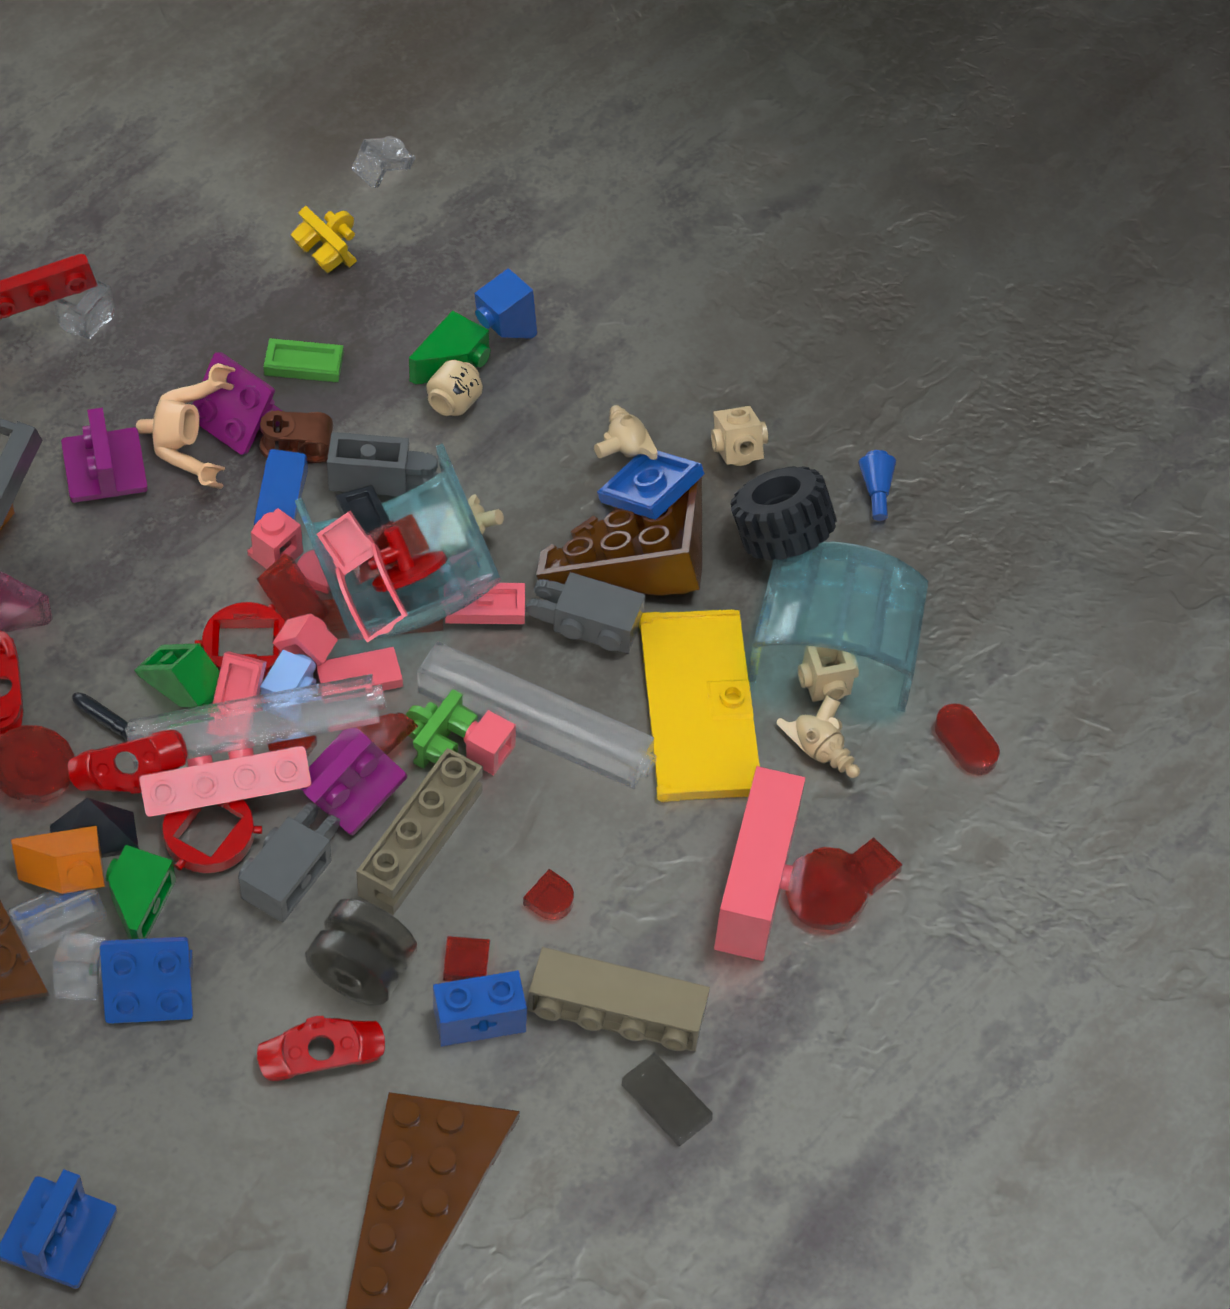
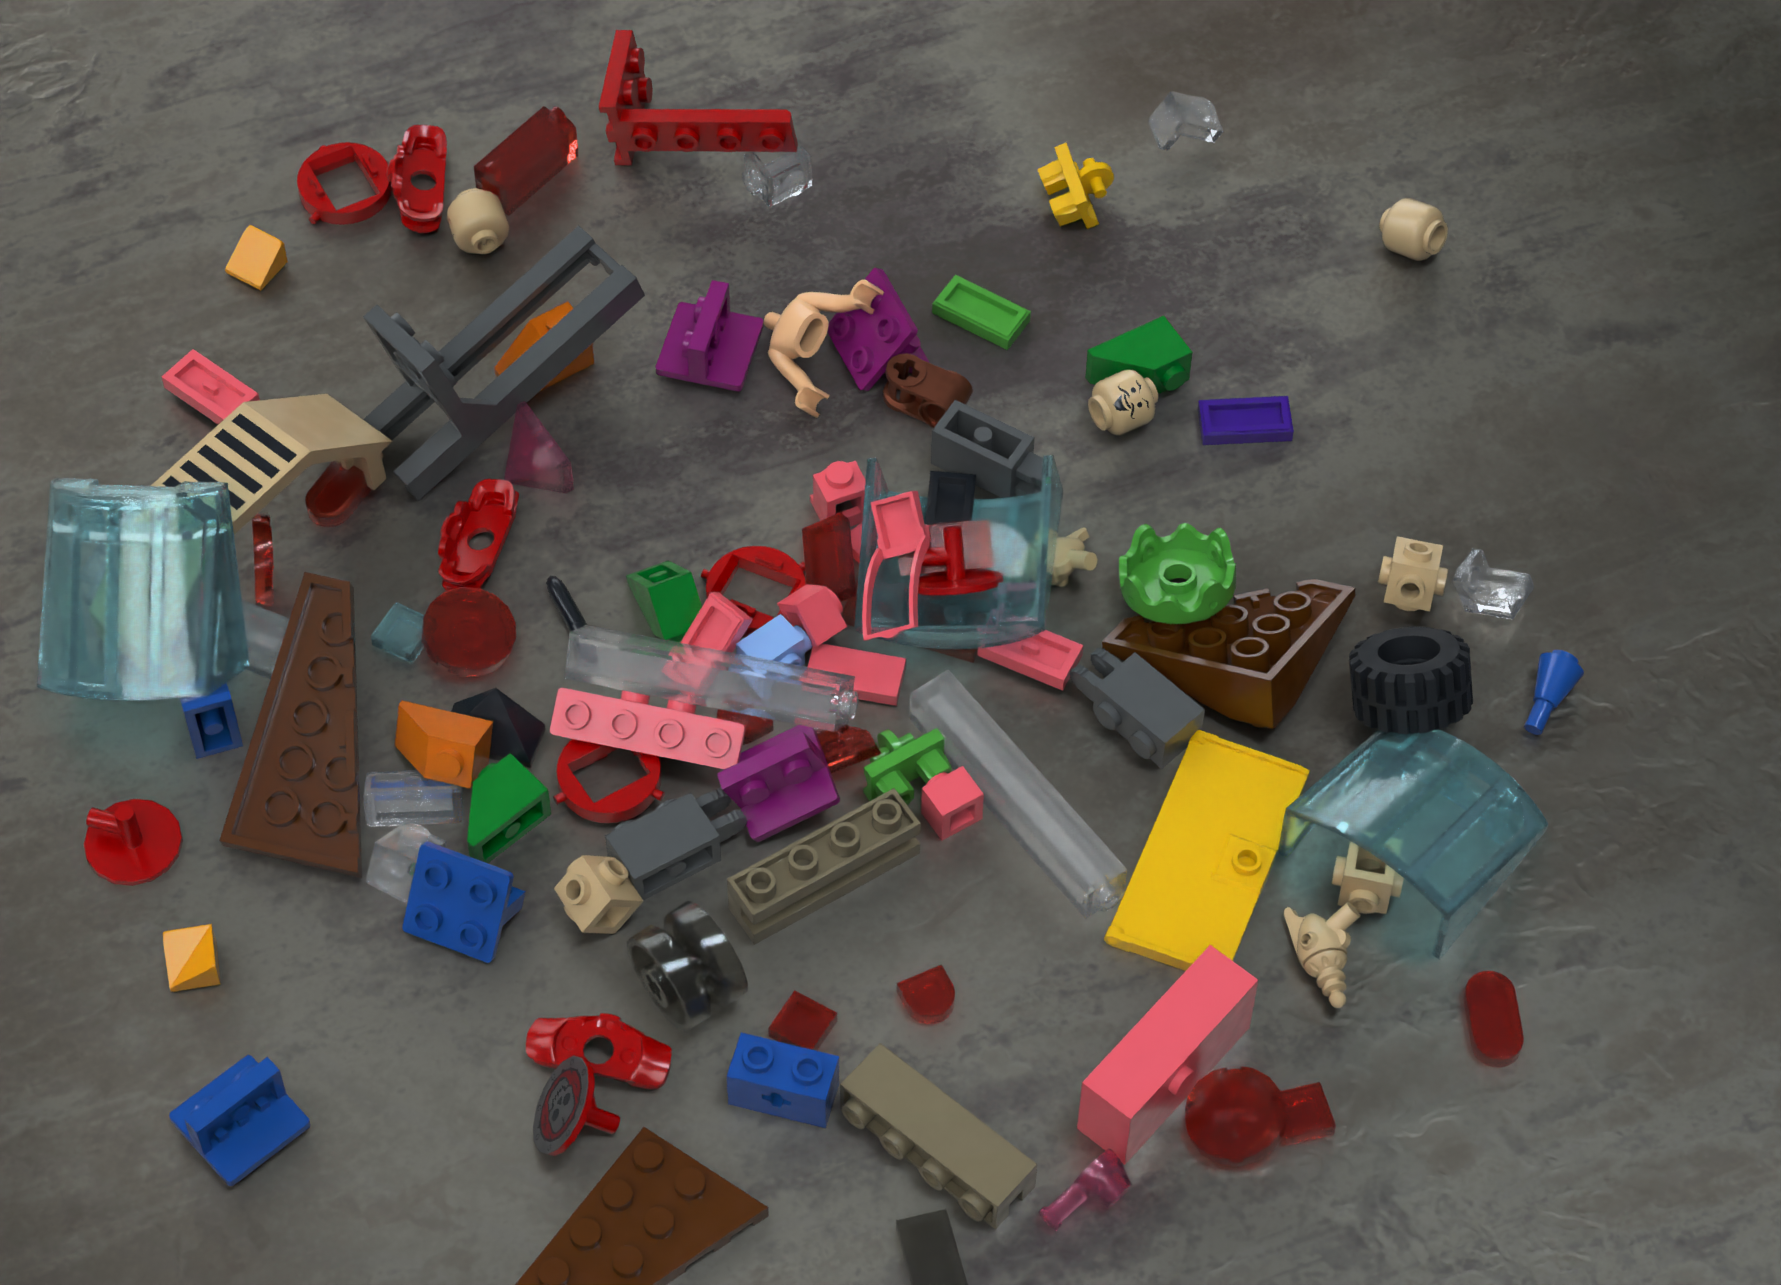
camera: 30 degrees right, 0 degrees up
red piece [68,730,188,794] -> none
blue slope [254,449,308,526] -> none
blue slope [474,268,537,339] -> none
tan piece [594,405,658,460] -> none
blue tile [597,450,705,520] -> none
none -> shield [533,1056,620,1156]
none -> tan brick [554,855,643,934]
none -> clear pink bar [1039,1148,1132,1231]
none -> bright green plate [1119,523,1236,624]
none -> dark purple tile [1197,396,1294,445]
none -> tan head [1380,198,1448,261]
none -> clear bracket [1453,548,1535,620]

